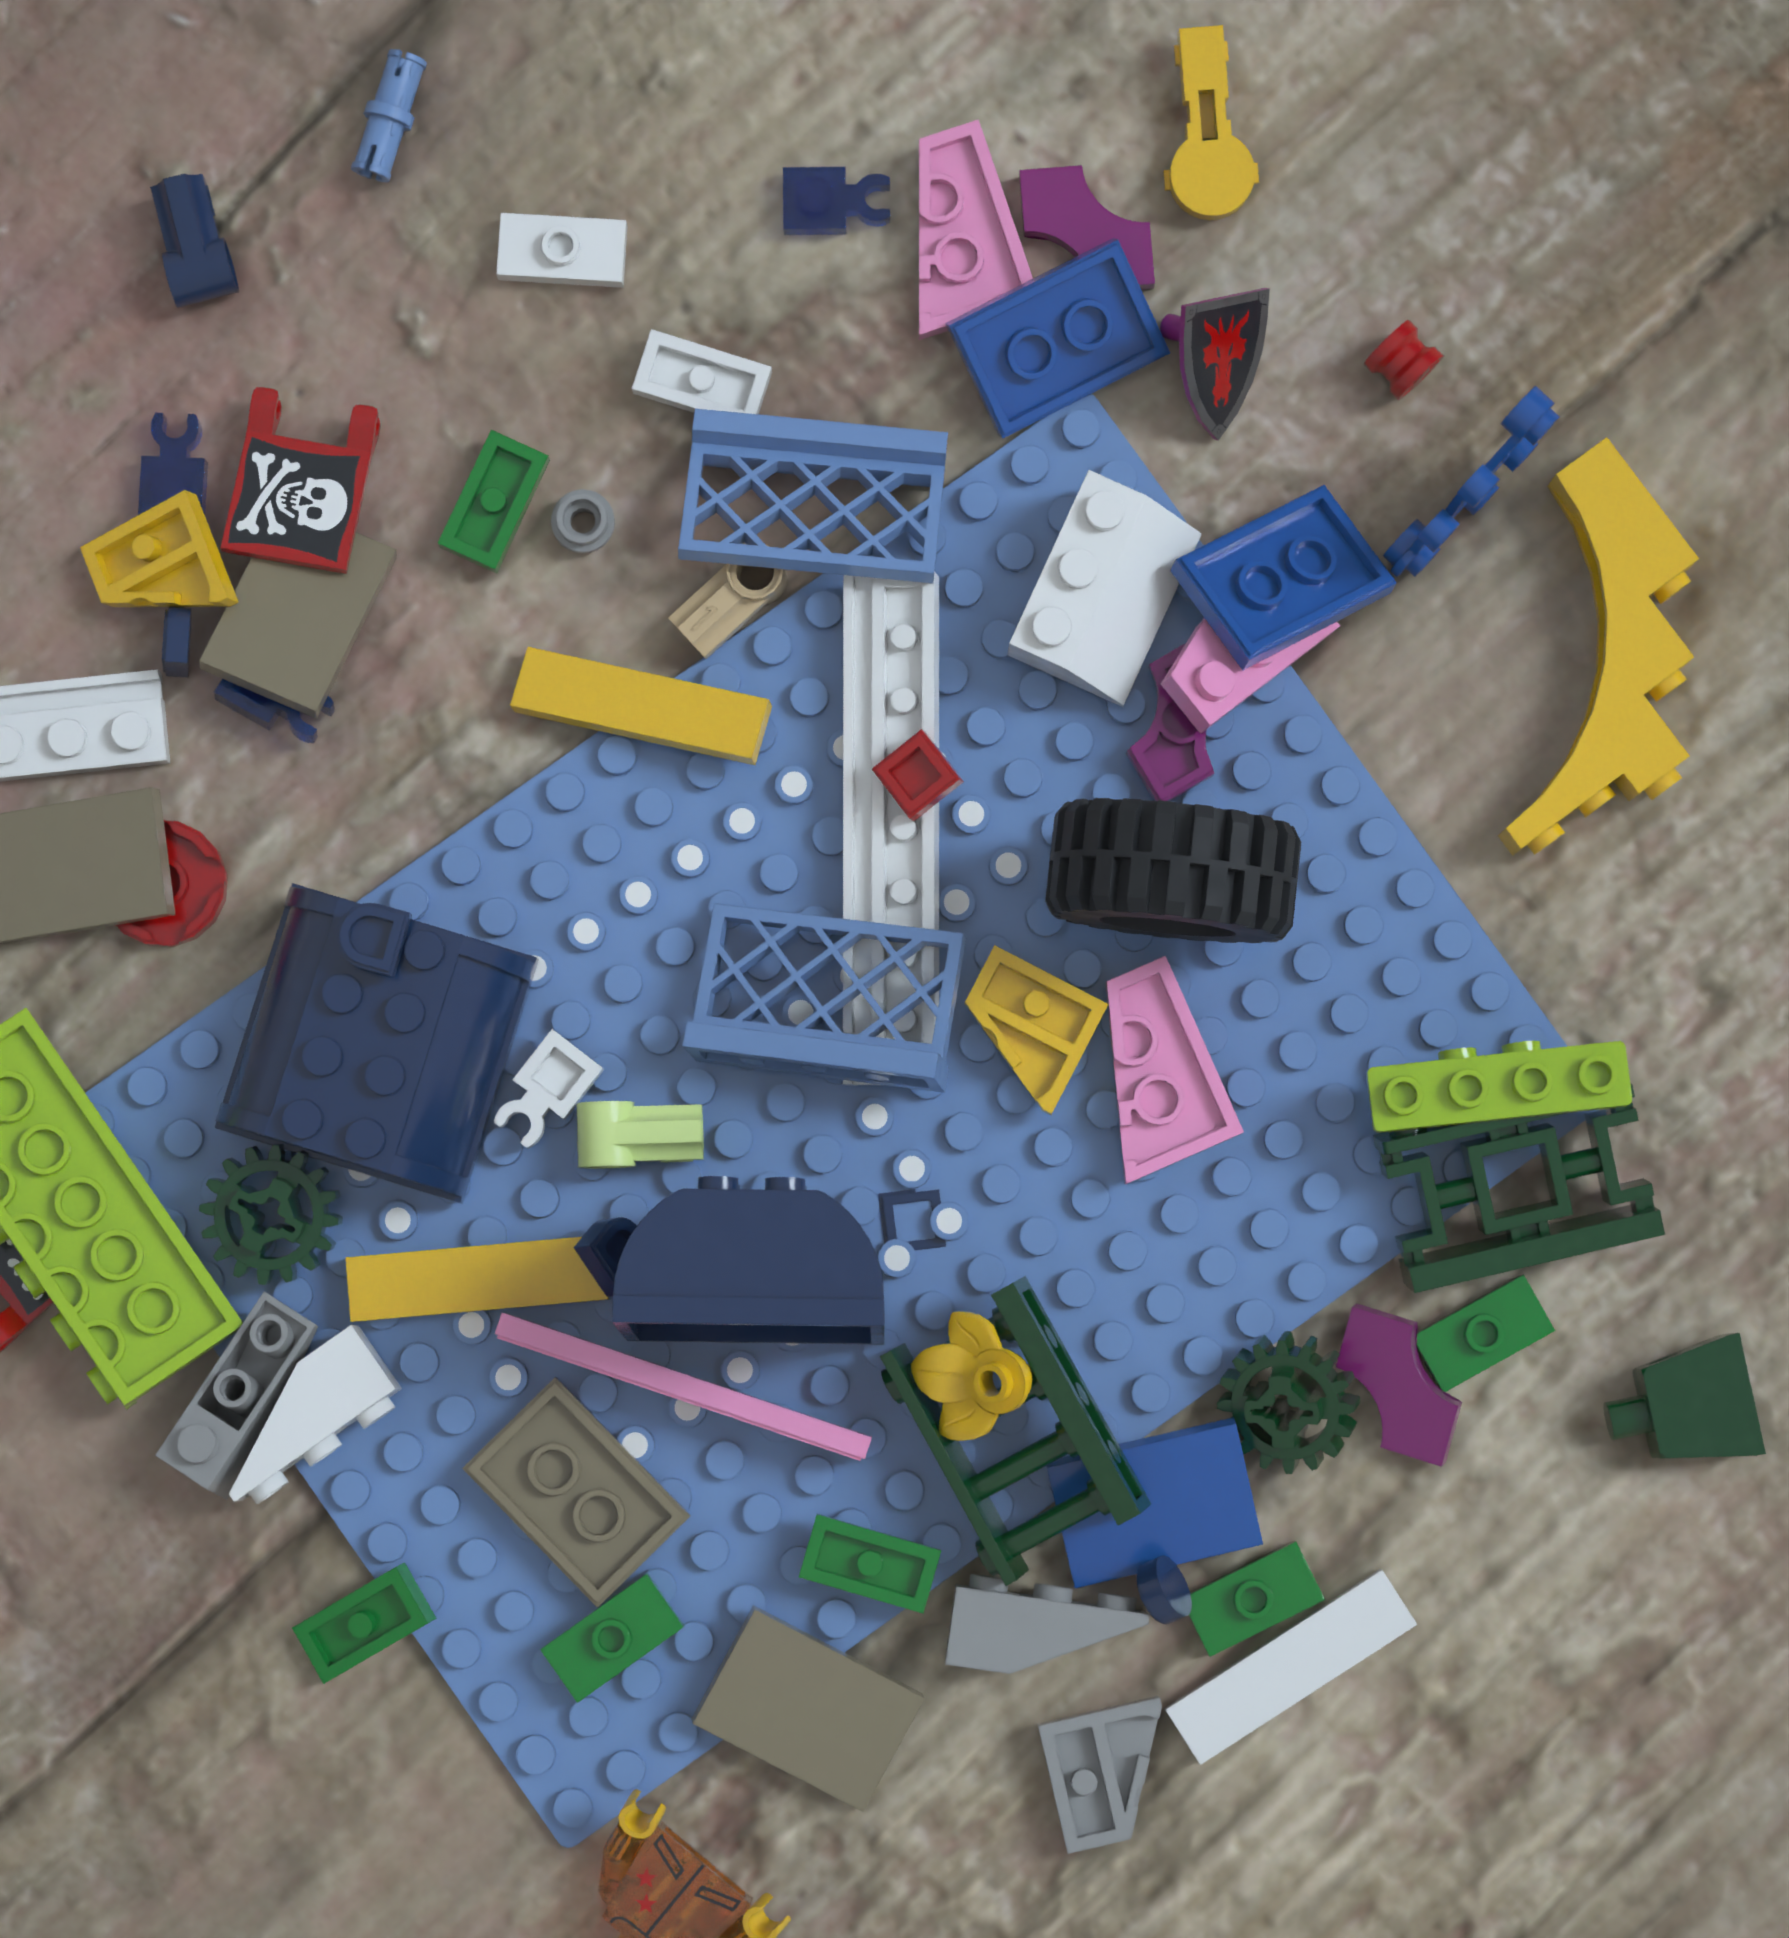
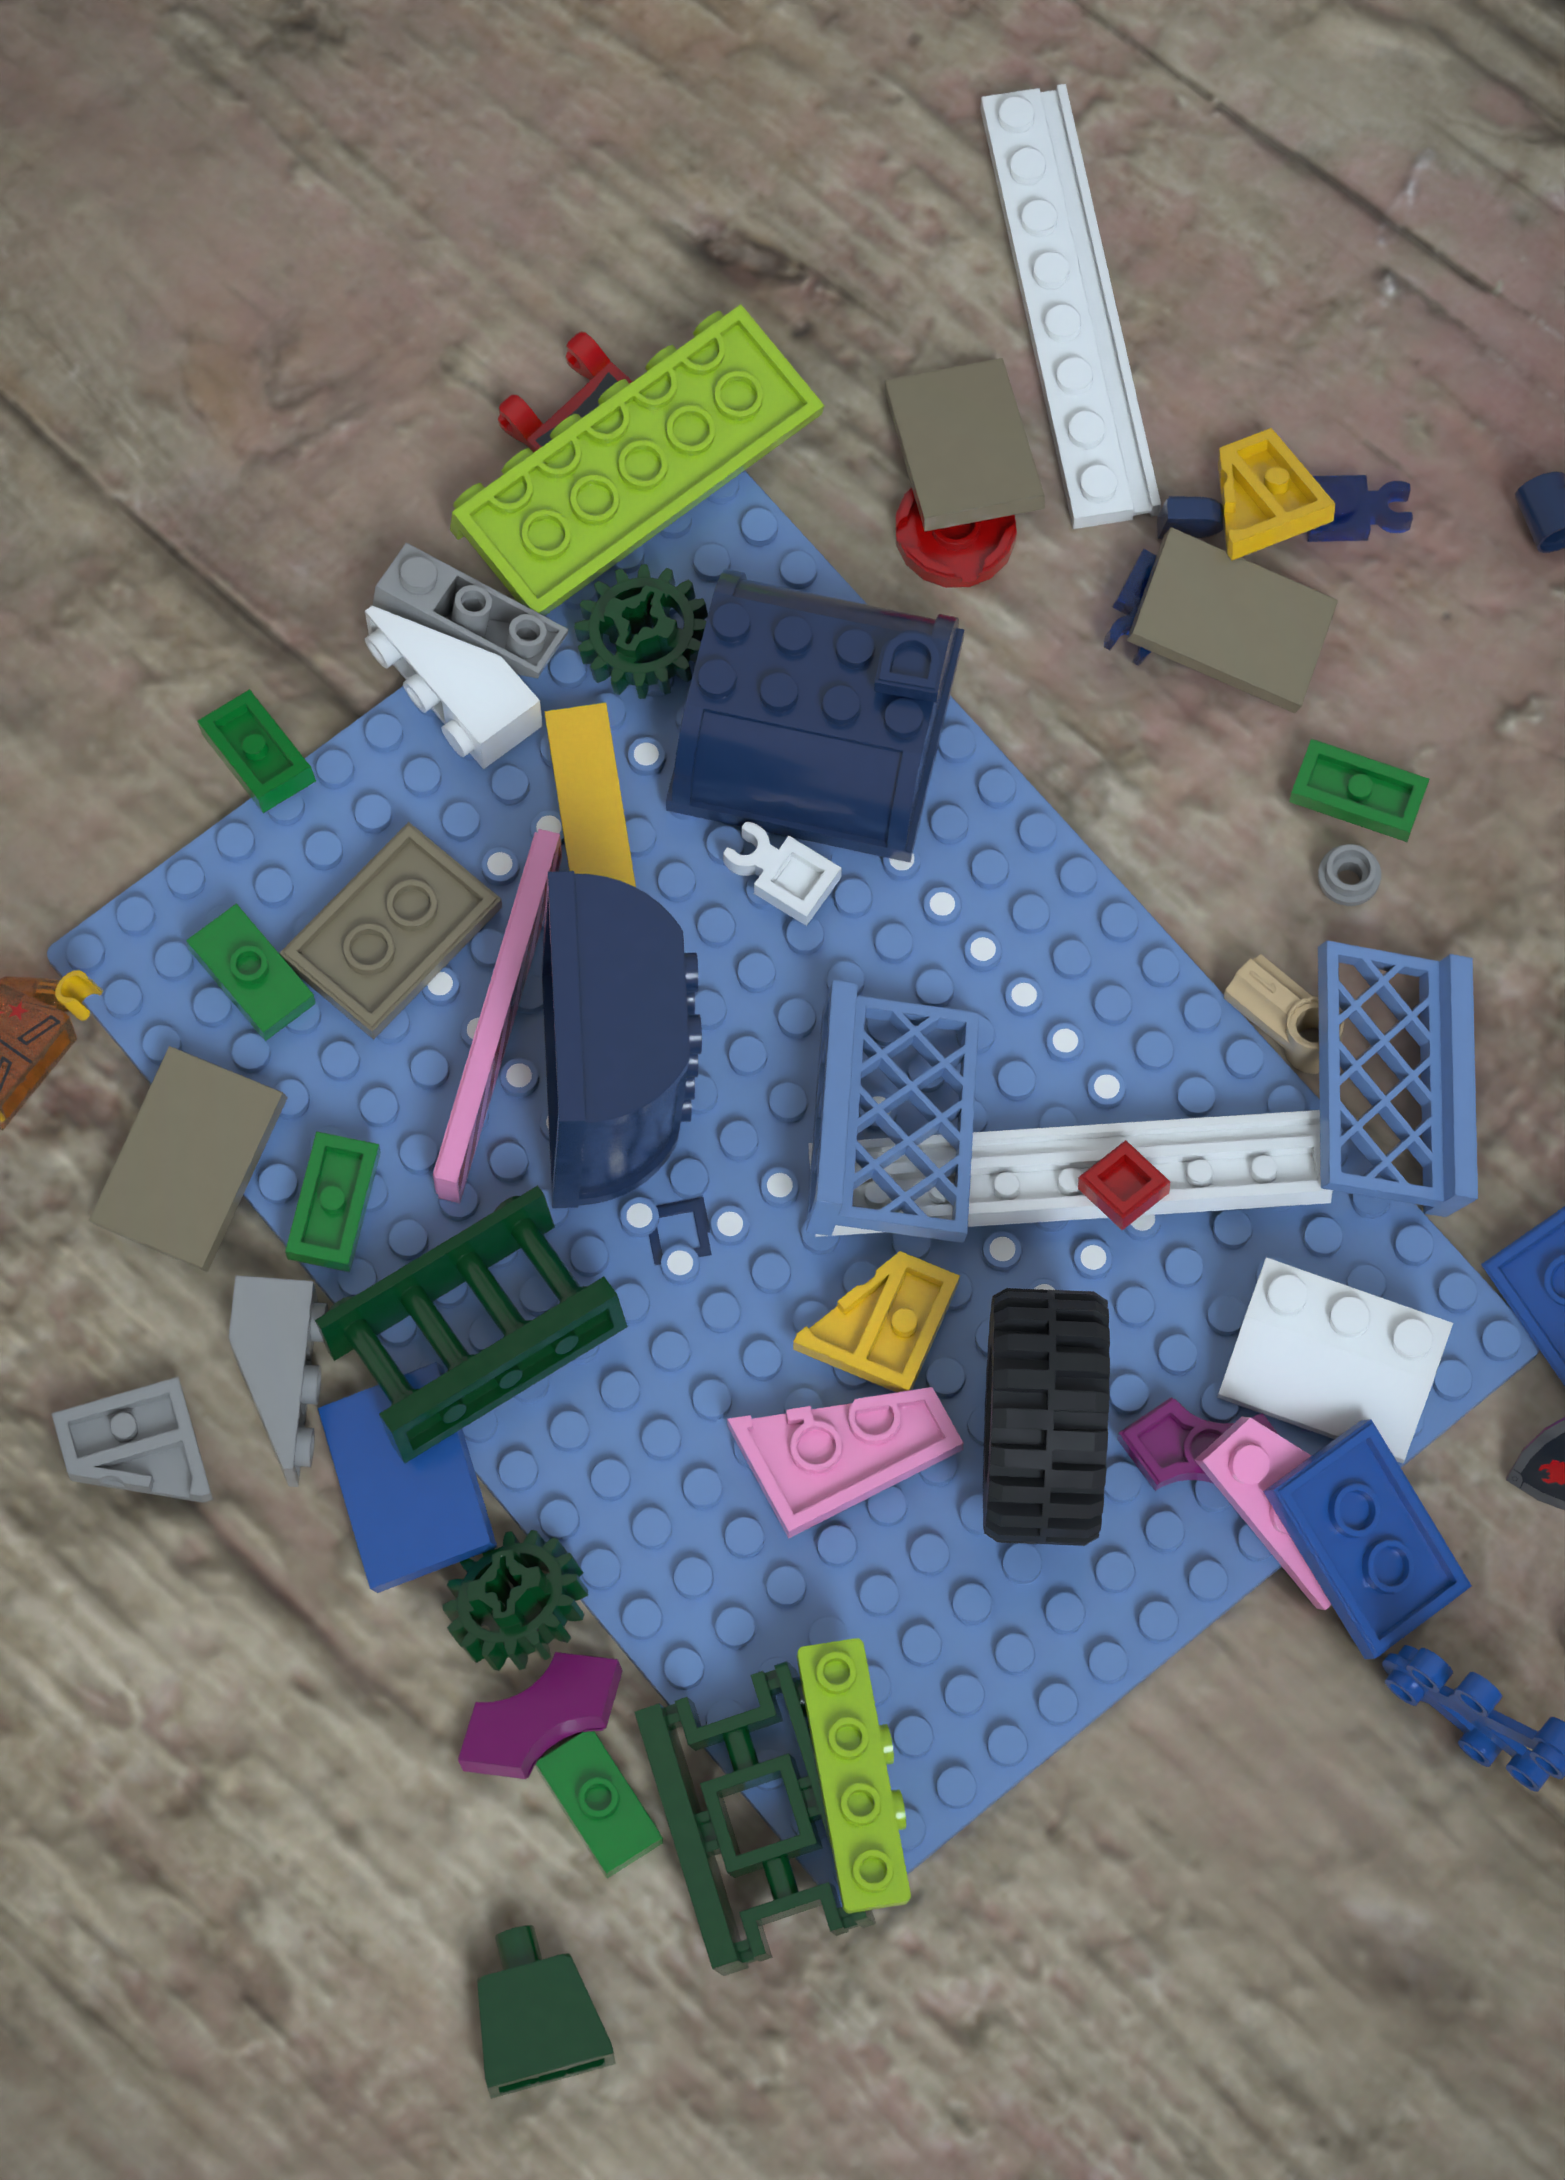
camera: 85 degrees right, 15 degrees down
flag [220,387,381,574] -> none
yellow tile [510,647,772,765] -> none
yellowish green piece [576,1101,704,1169] -> none
white plate [632,329,772,414] -> none
yellow plate [911,1311,1032,1441] -> none
dark blue tile [1136,1555,1192,1625] -> none
white tile [1164,1569,1417,1765] -> none
green plate [1188,1541,1325,1657] -> none
yellow arch [1498,437,1699,856] -> none

